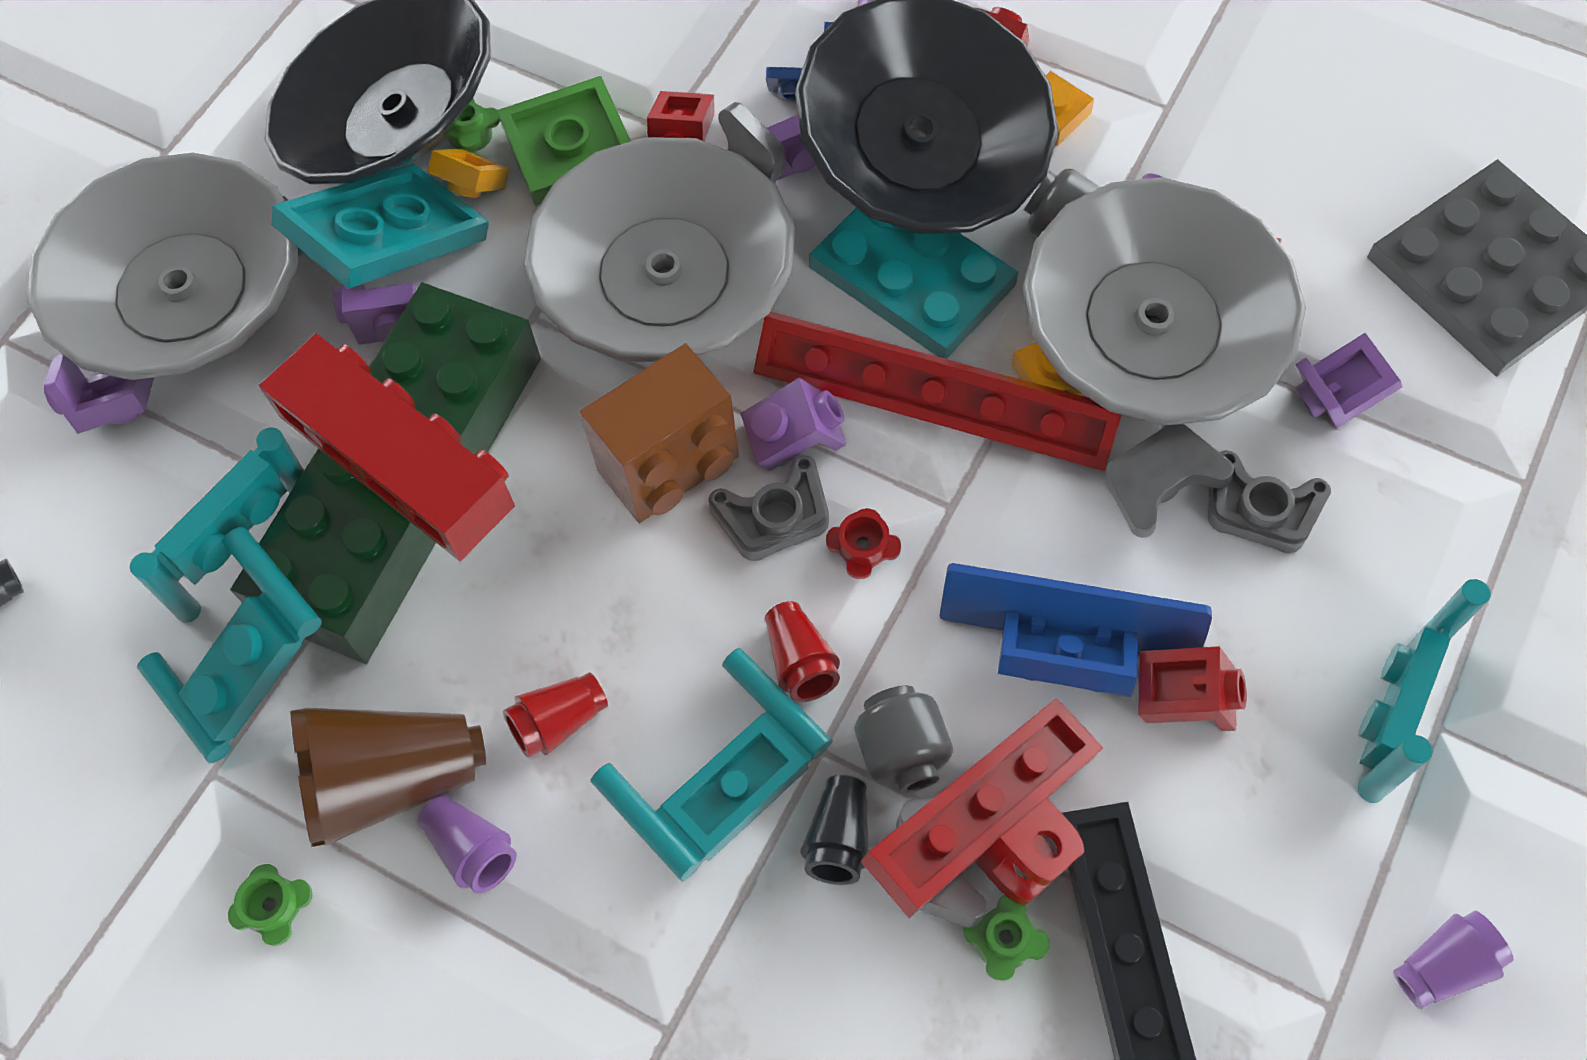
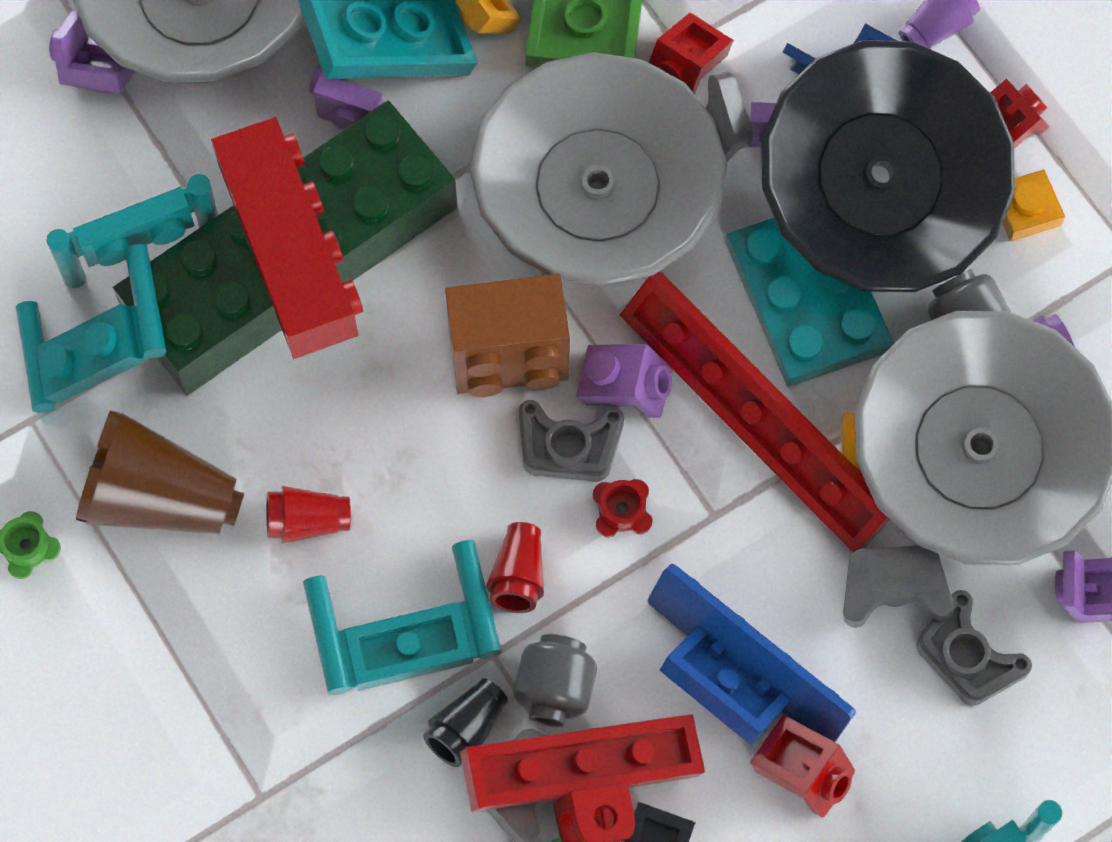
camera: 25 degrees right, 5 degrees up
medium lavender cone [417,795,517,893] -> none

